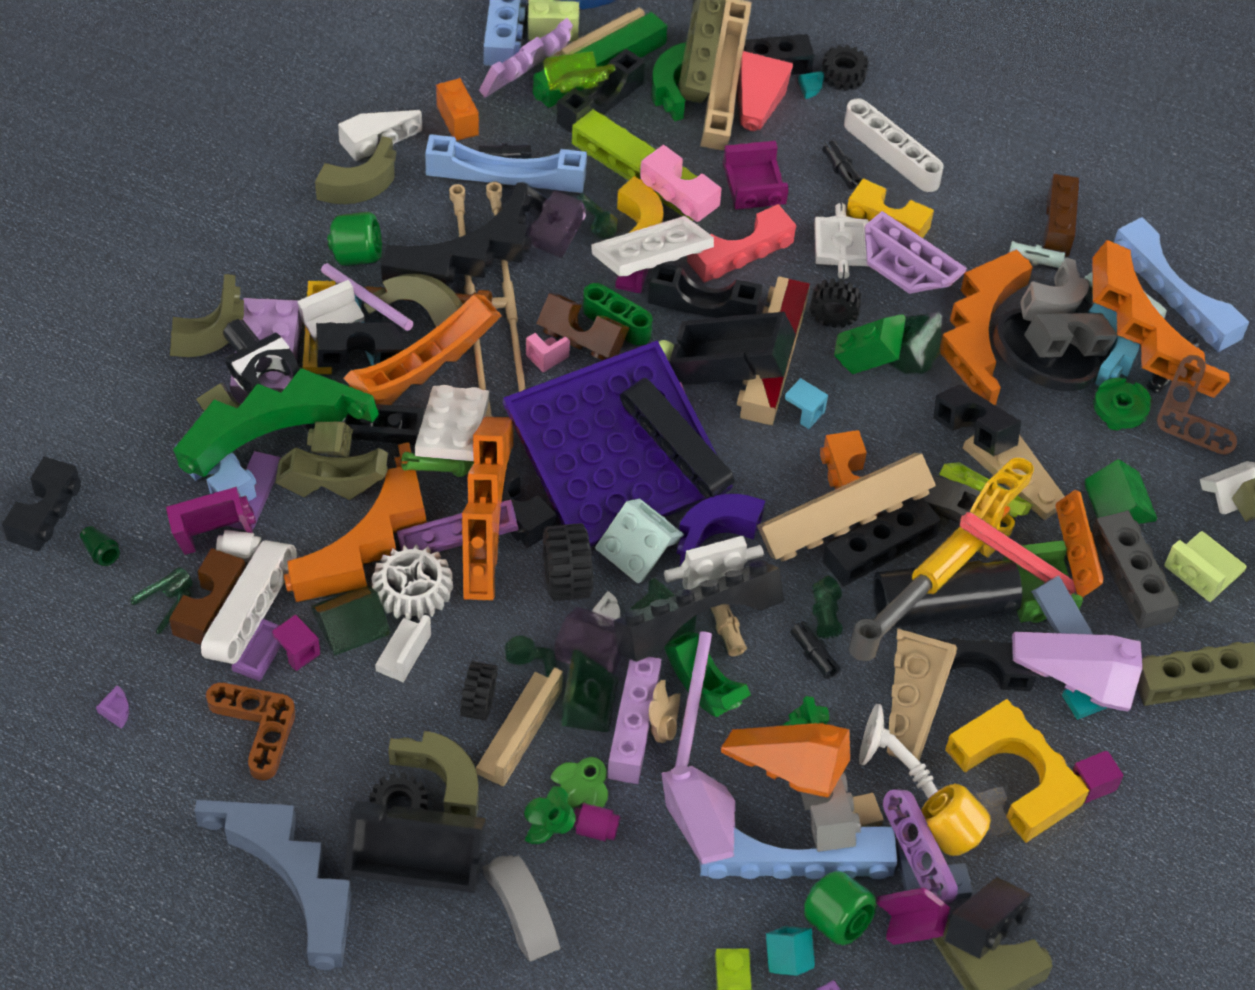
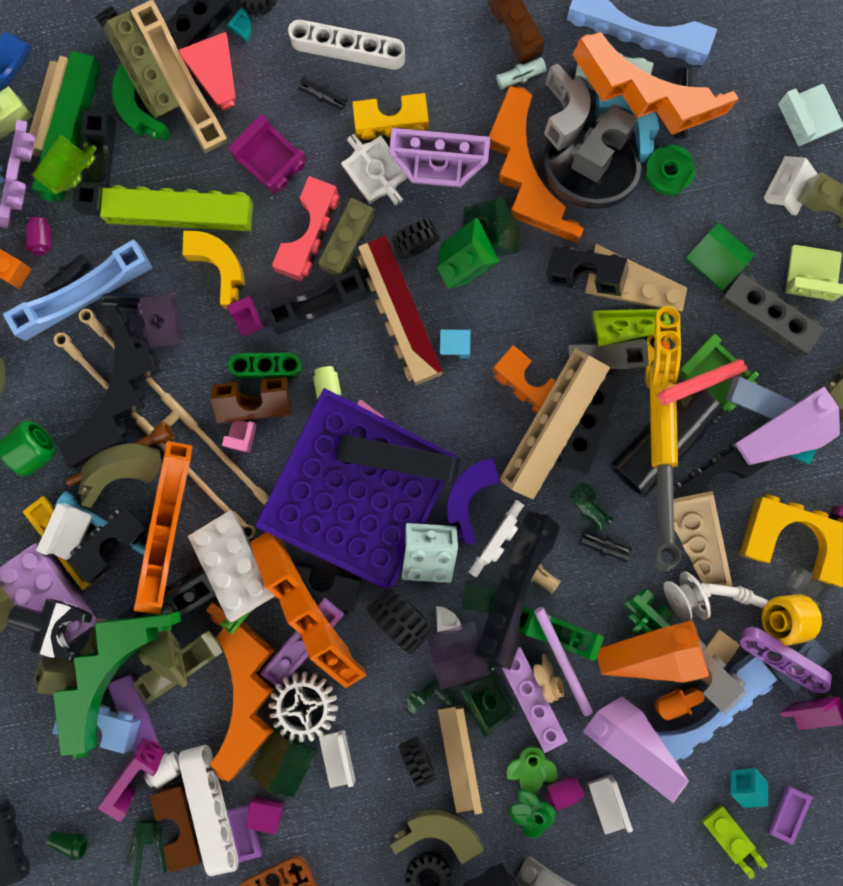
camera: 25 degrees left, 30 degrees up
lavender axle [321,263,413,331] -> none
clear green plate [576,193,618,239] -> none
white plate [592,216,714,276] -> none
bright pink arch [640,145,721,223] -> none
black piece [669,312,796,385] -> none
green head [803,871,877,946] -> none
orange bracket [1055,490,1104,597] -> none
reddish brown beam [1157,355,1238,454] -> none
none -> magenta brick [25,217,52,256]
none -> olive arch [318,198,375,277]
none -> white panel [587,775,633,835]
none -> orange arm [654,687,705,720]
none -> white piece [664,581,698,622]

